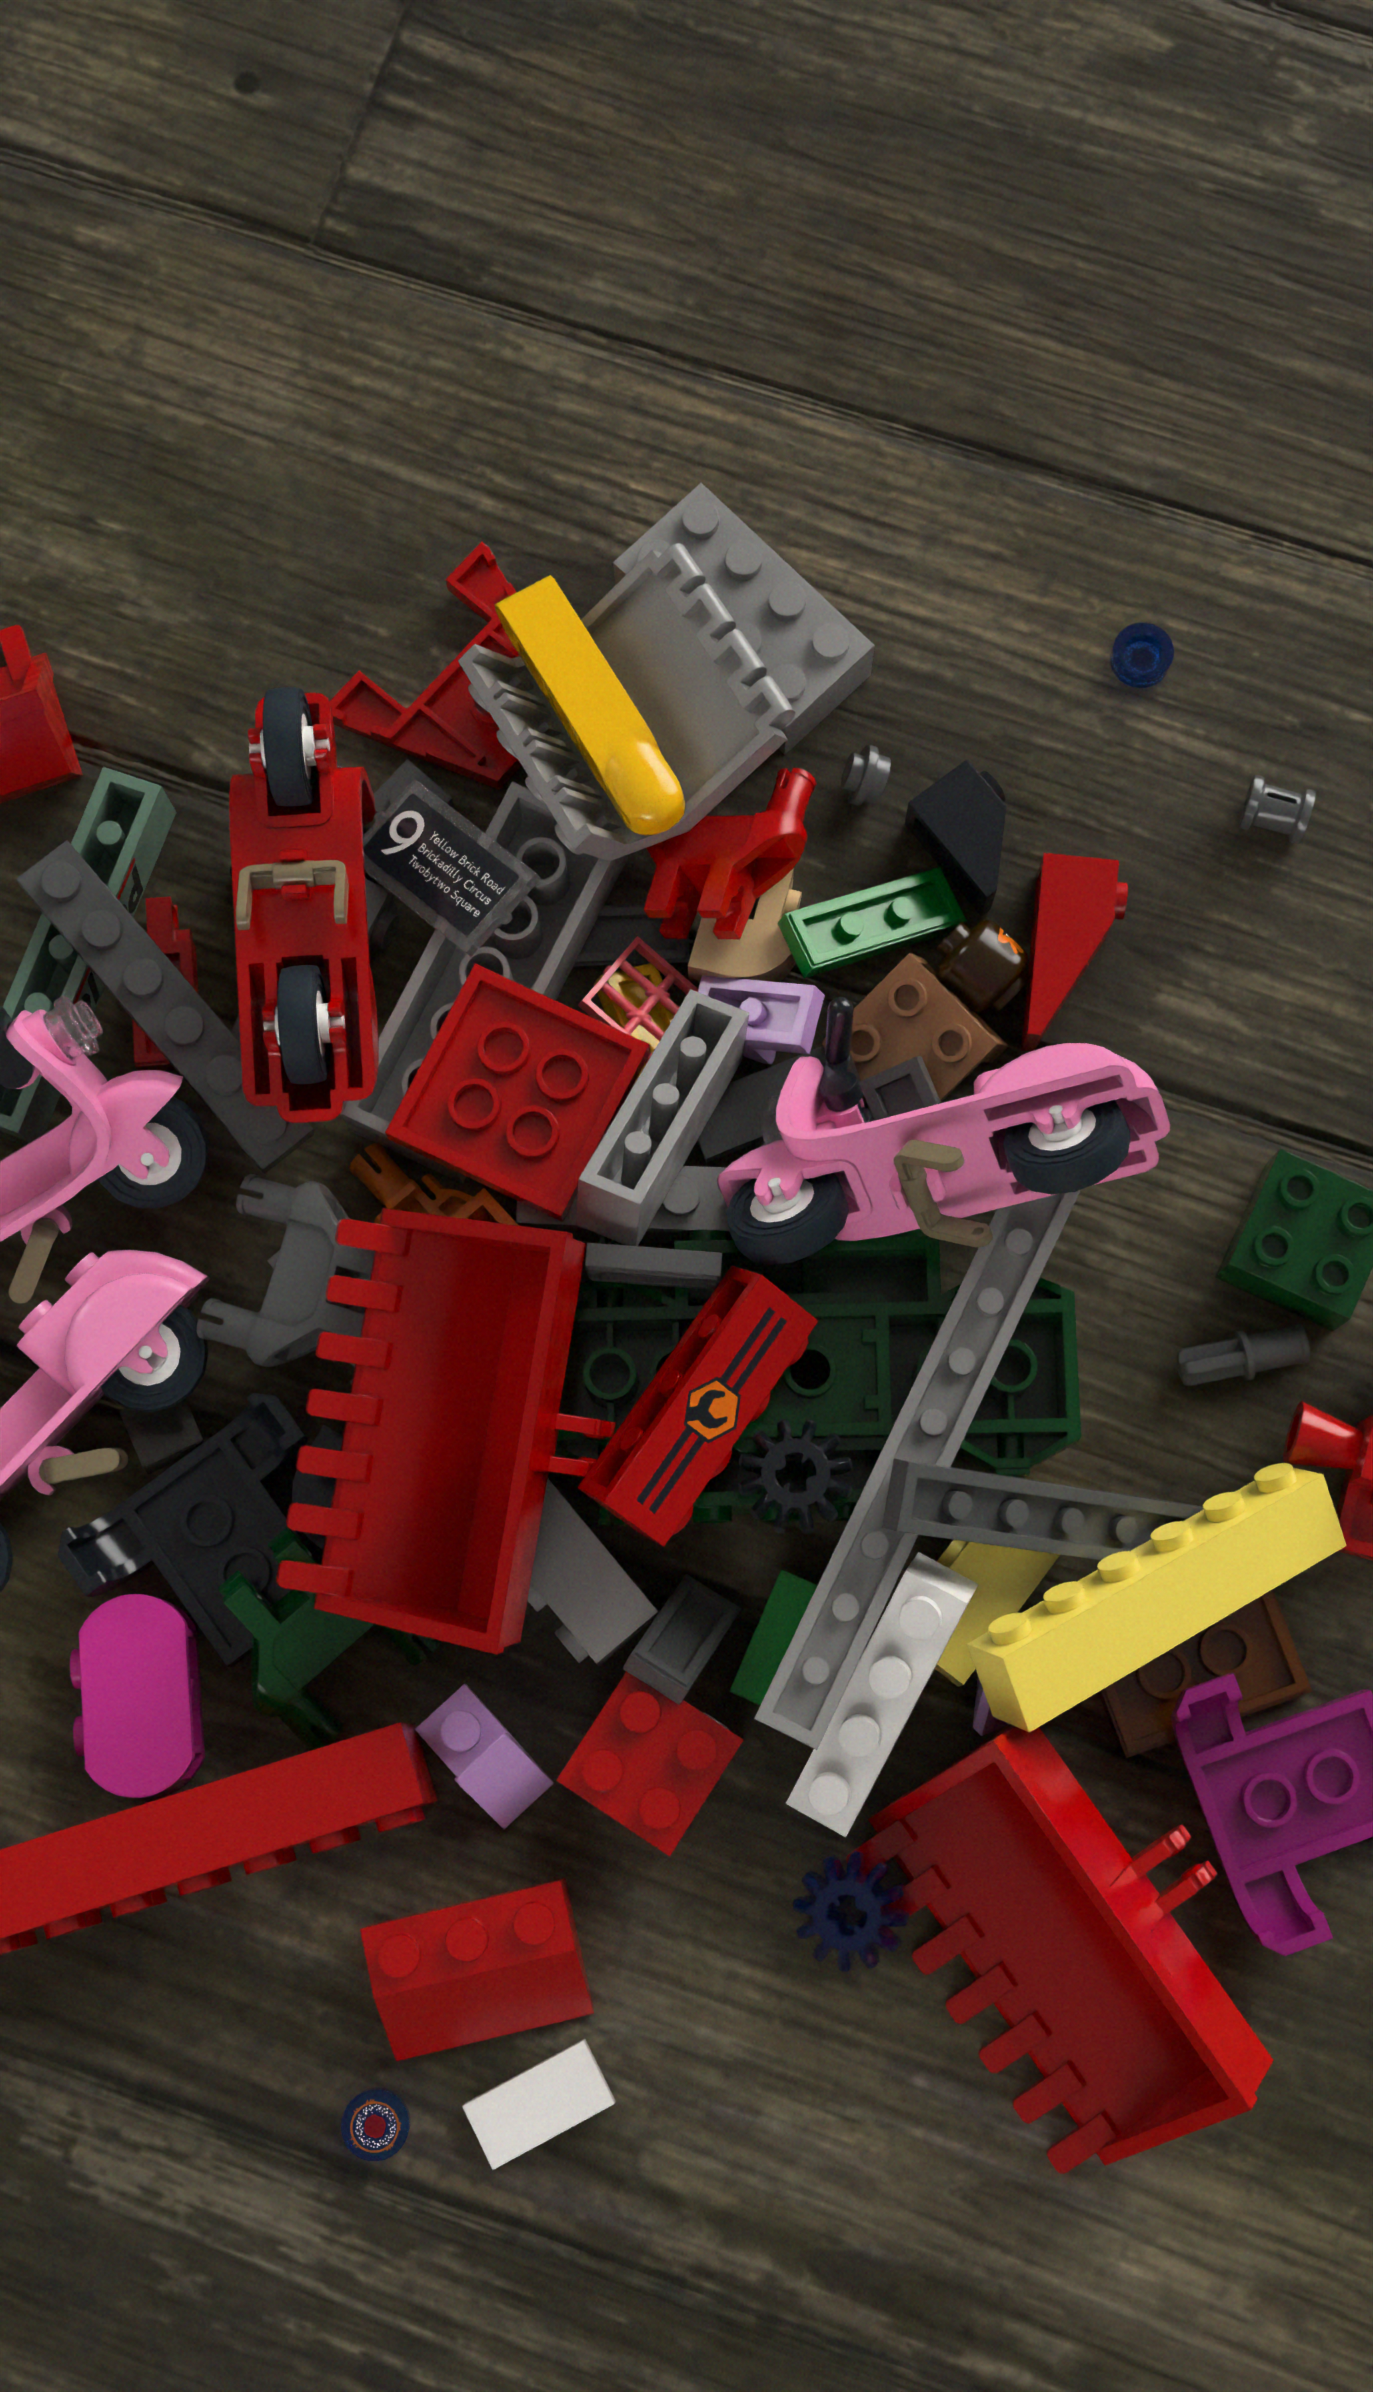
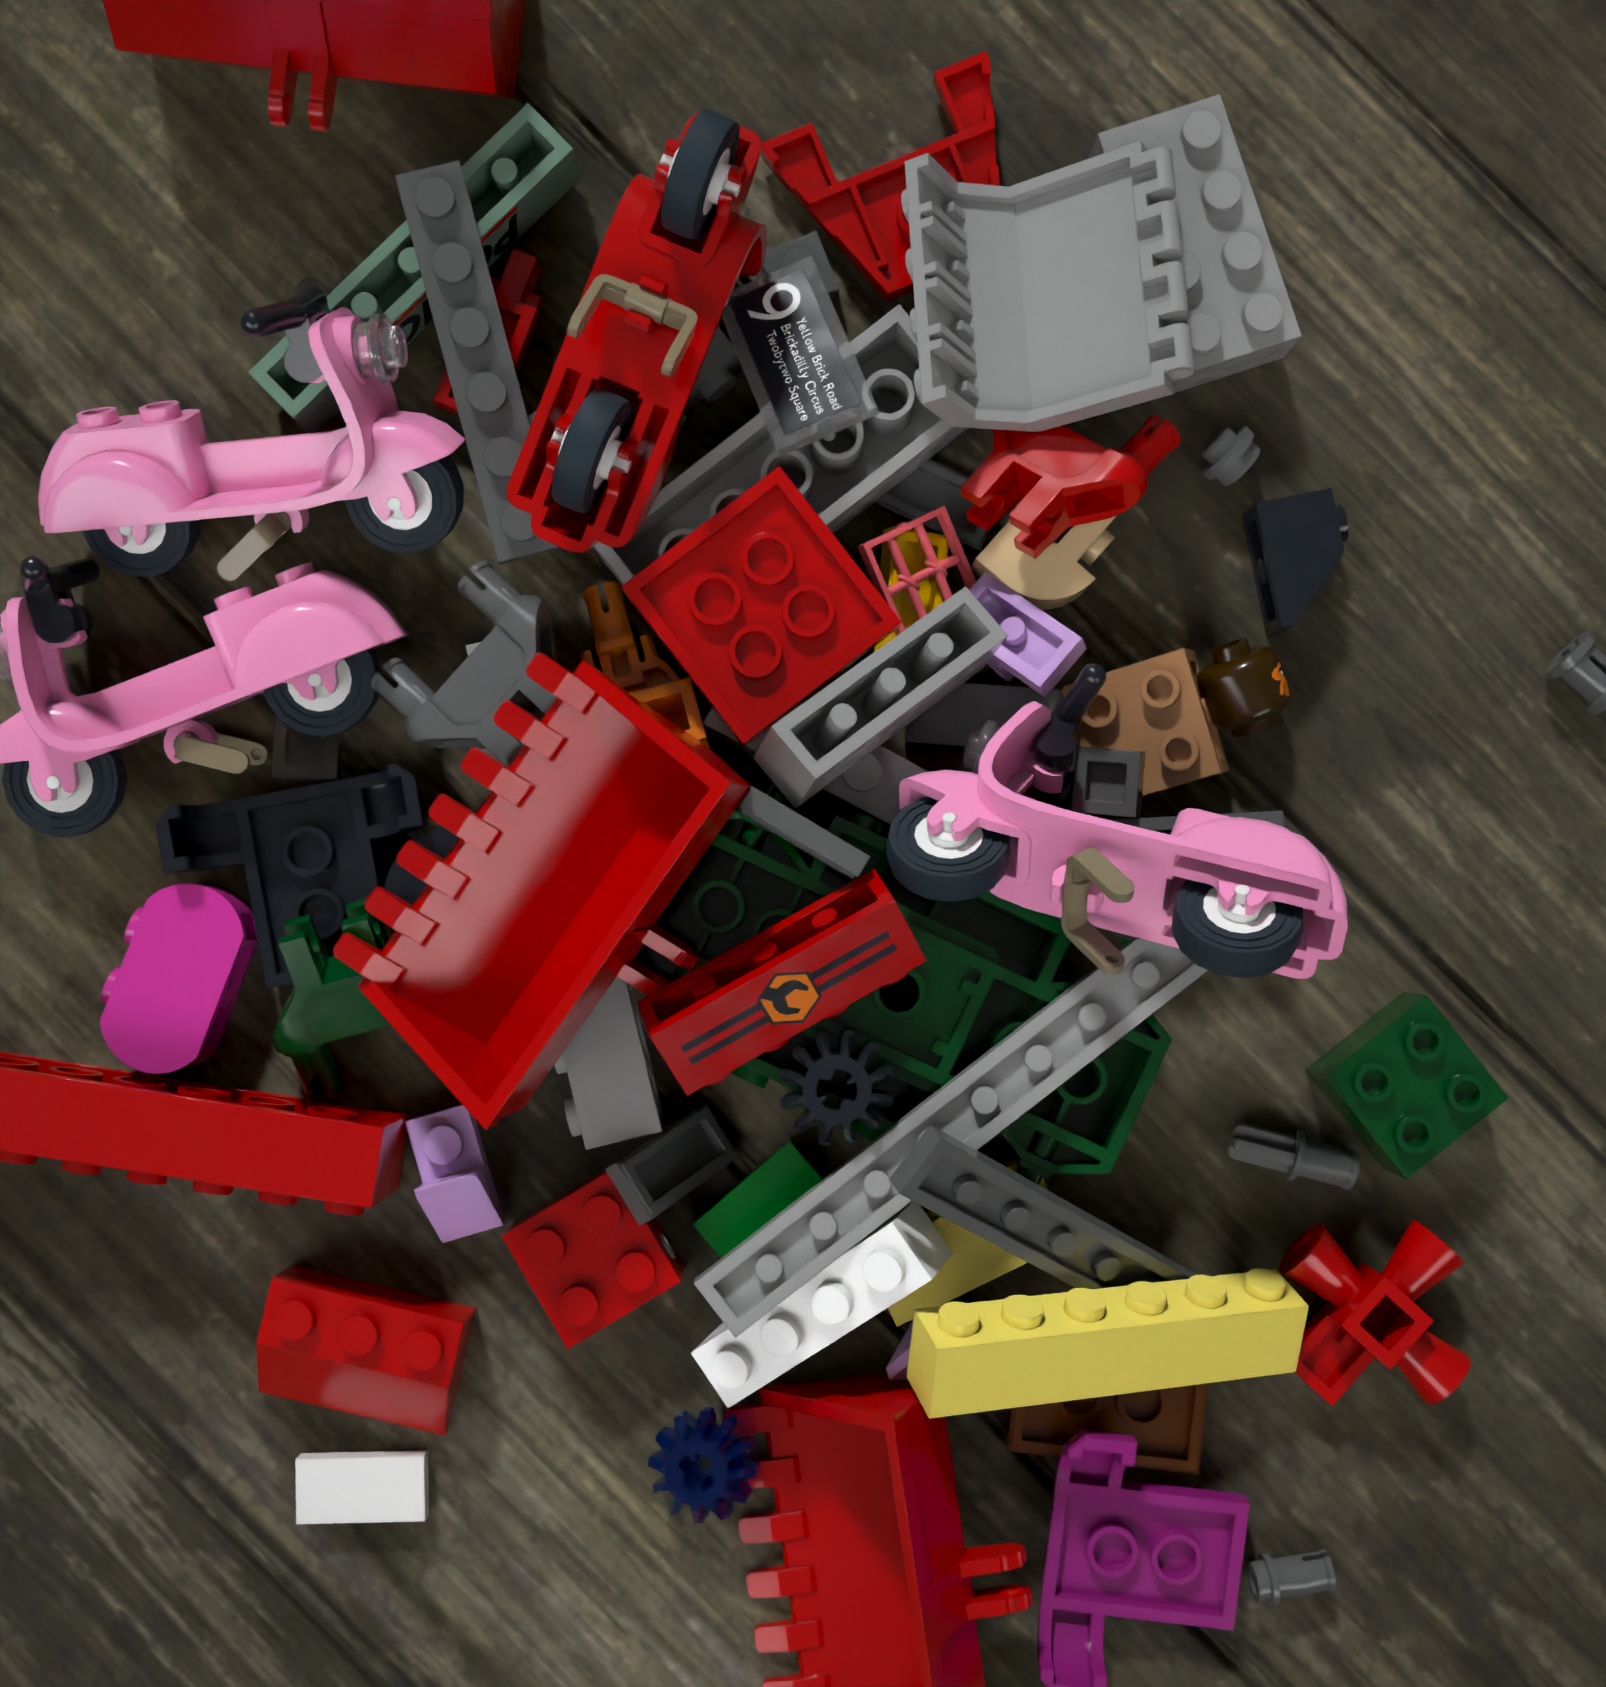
camera: 20 degrees right, 10 degrees up
clear blue tile [341,2087,411,2161] -> none
yellow piece [494,575,686,835] -> none
green tile [777,867,967,978] -> none
red slope [1021,853,1128,1052] -> none
clear blue tile [1110,623,1174,688] -> none

